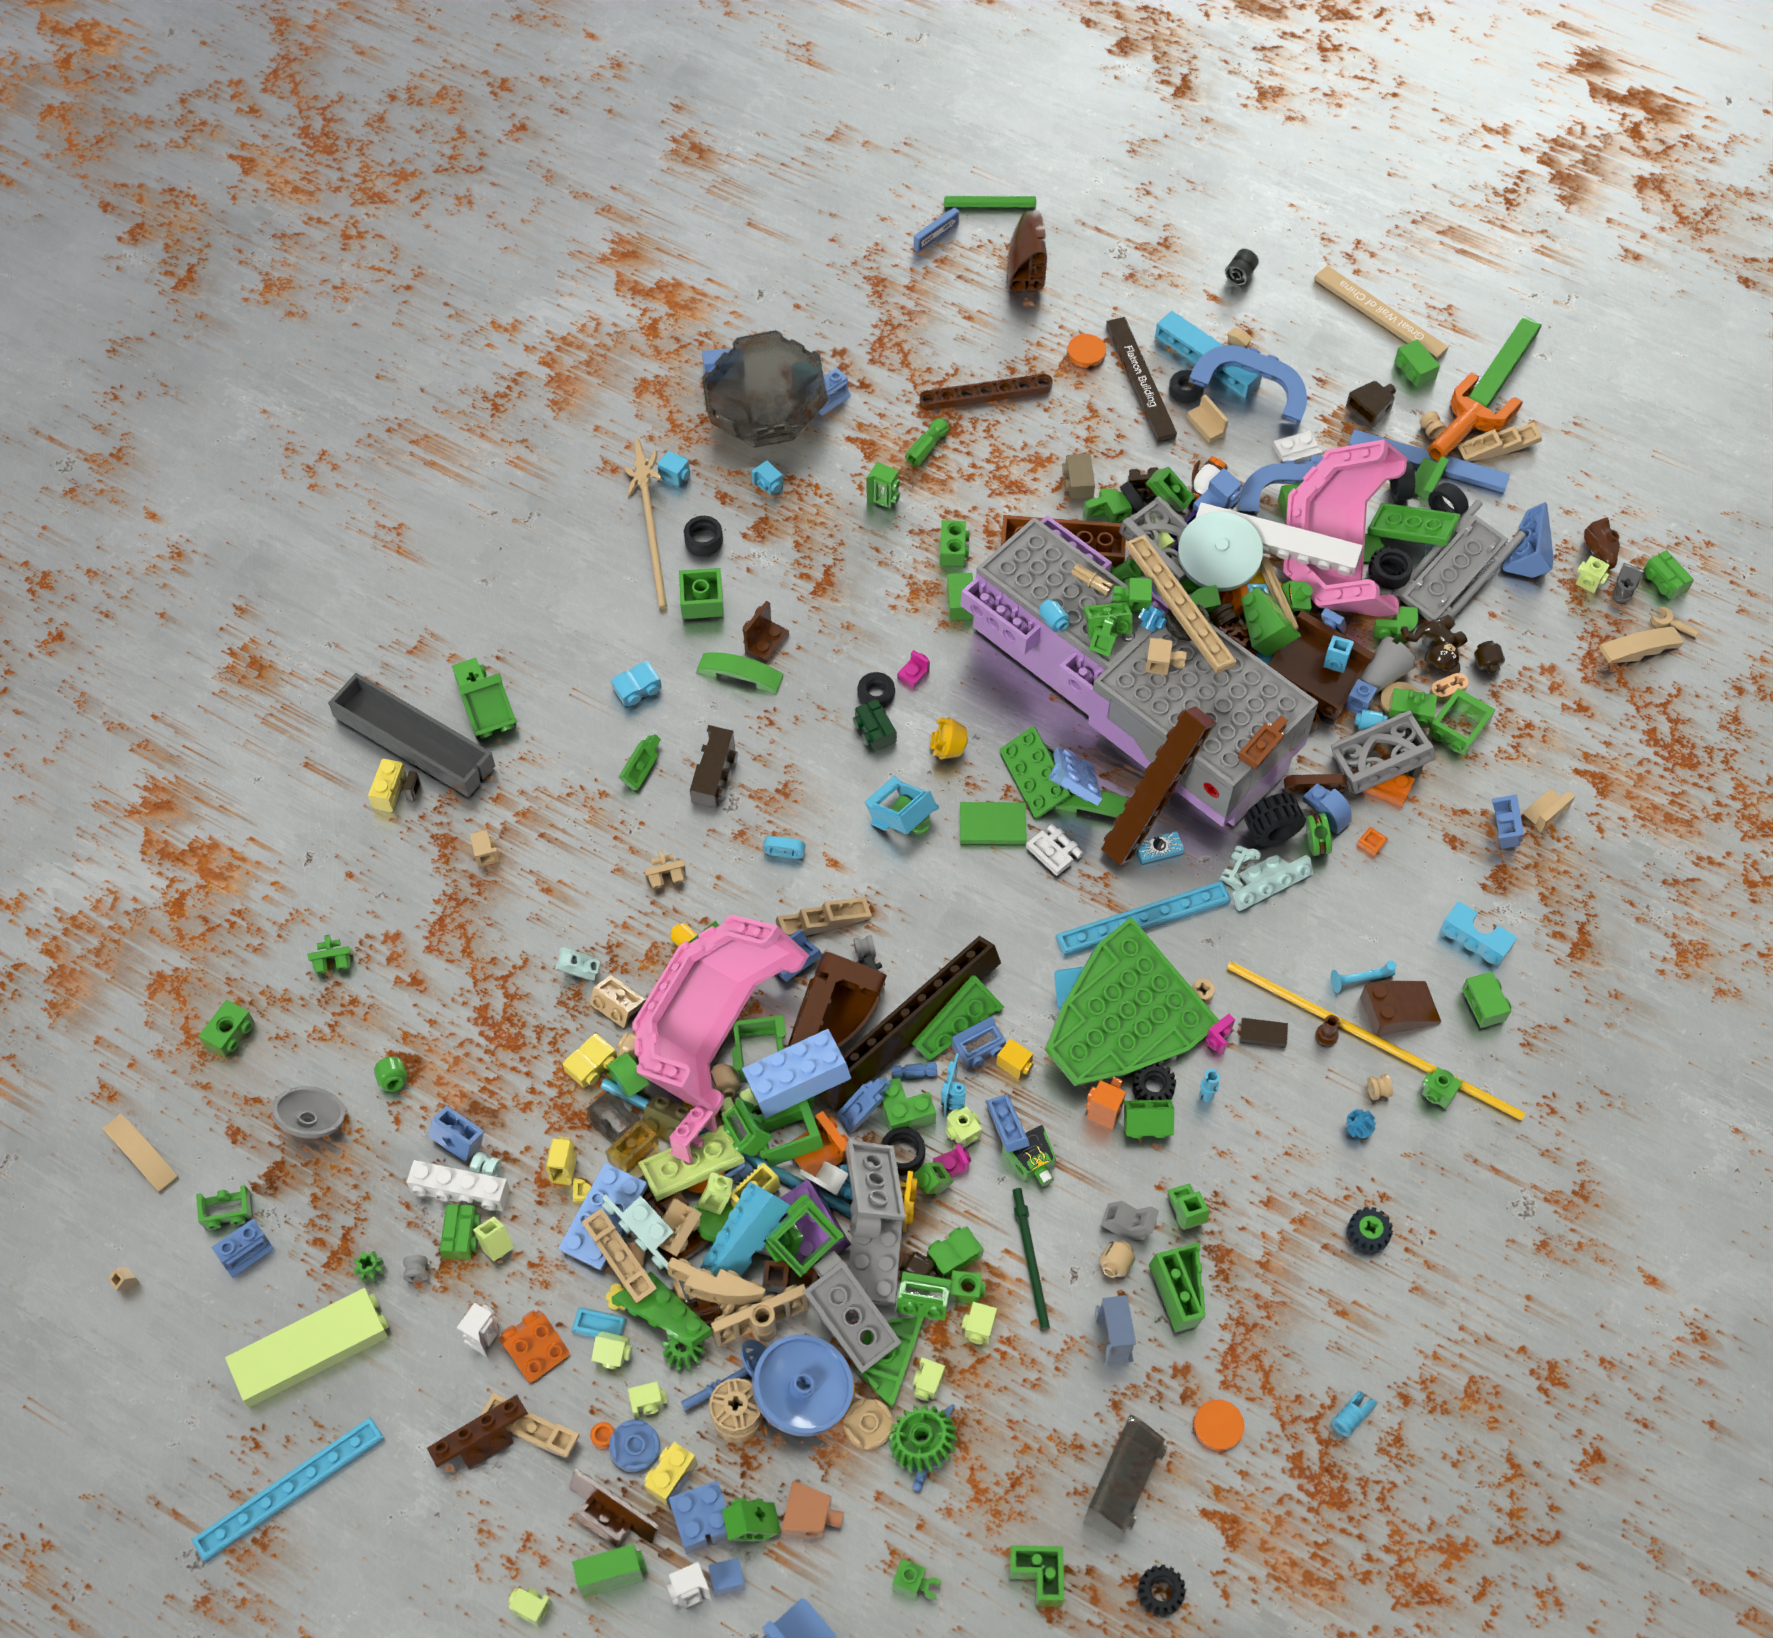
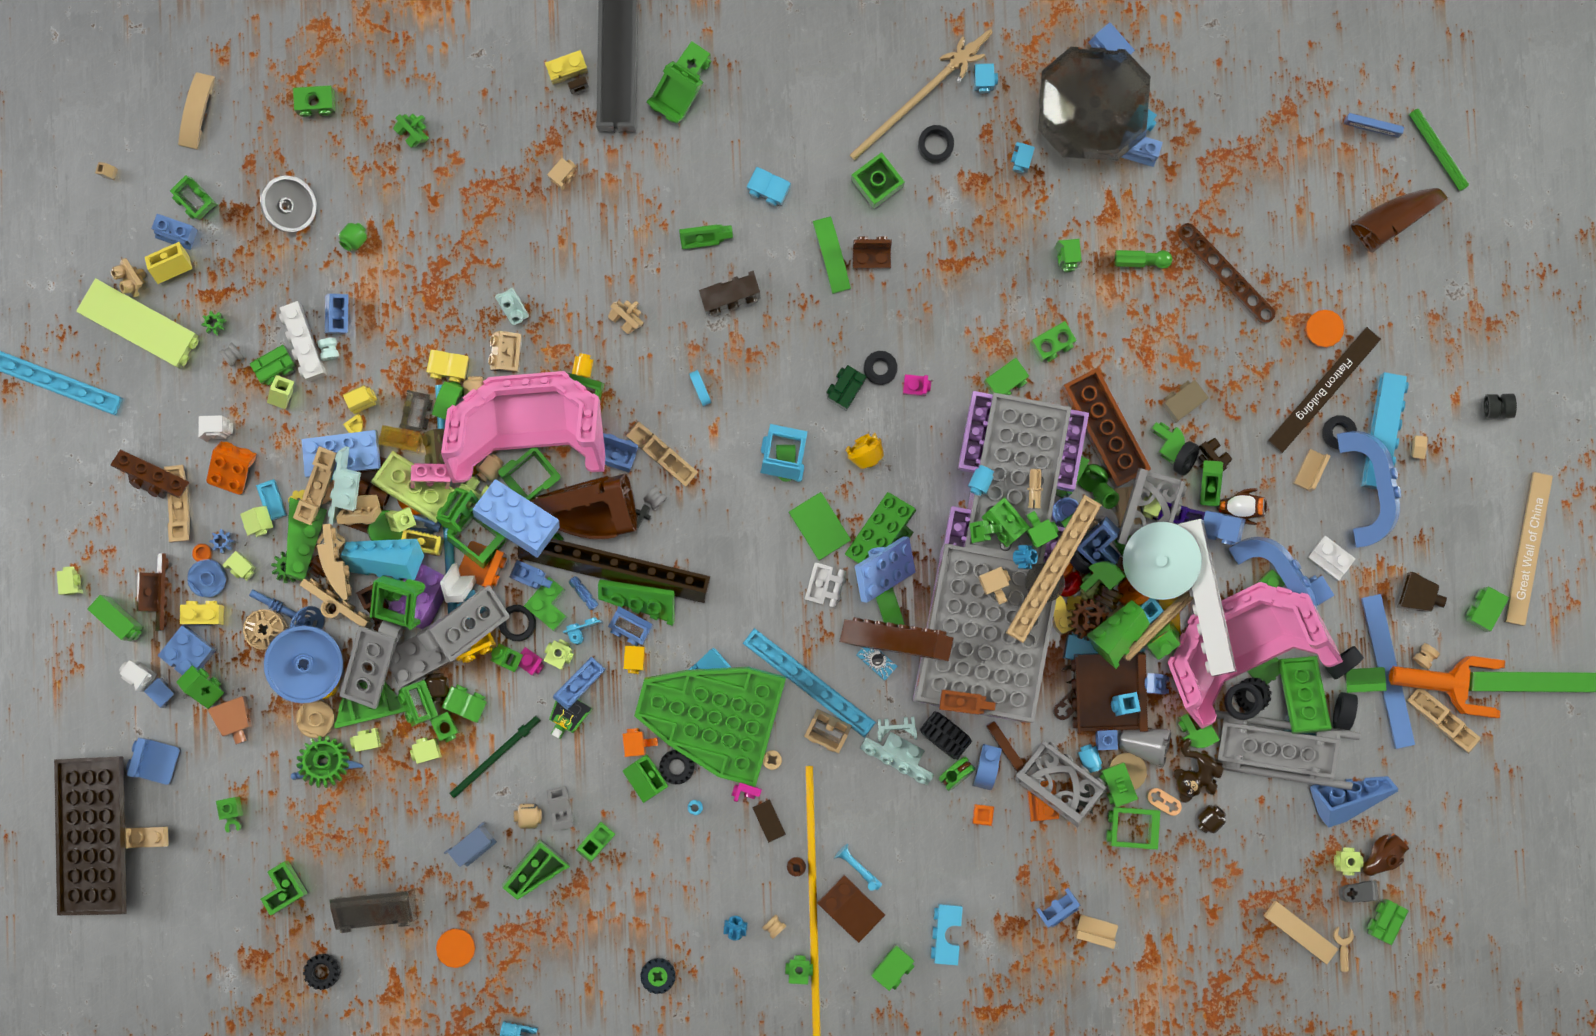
camera: 55 degrees right, 25 degrees up
none -> tan hips [111,258,146,297]
none -> light yellow brick [145,242,193,284]
none -> medium blue gear [209,529,235,554]
none -> tan window [804,709,852,753]

